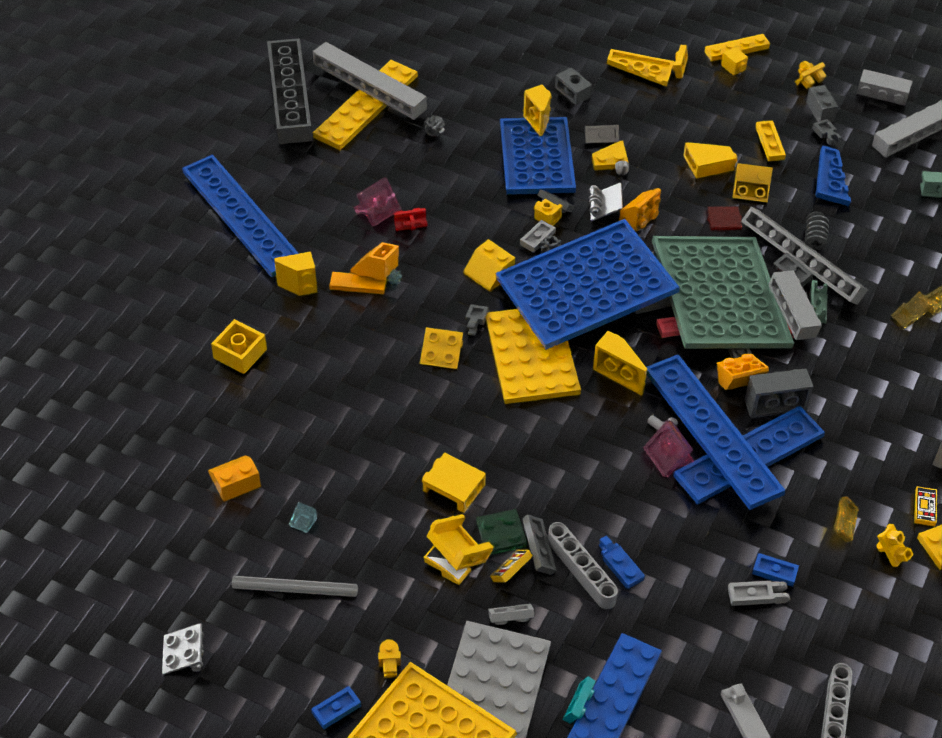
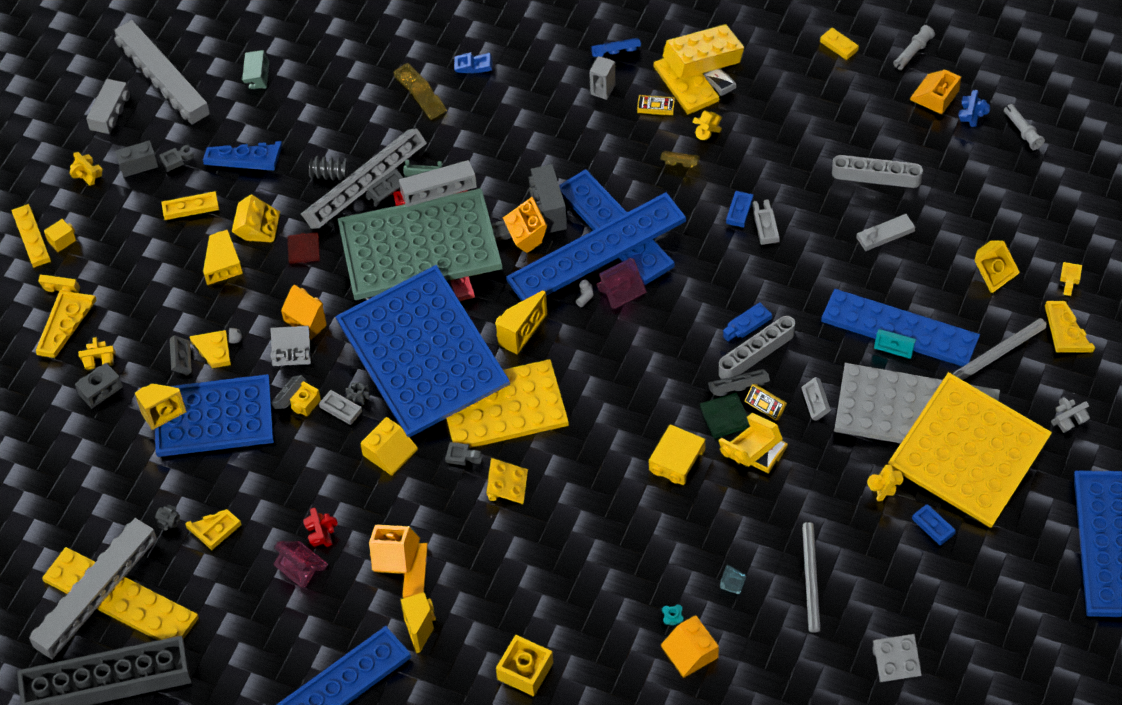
camera: 90 degrees left, 5 degrees up
none -> yellow hips [78,337,116,370]
none -> yellow wing [185,509,241,550]
none -> teal plate [662,605,683,625]

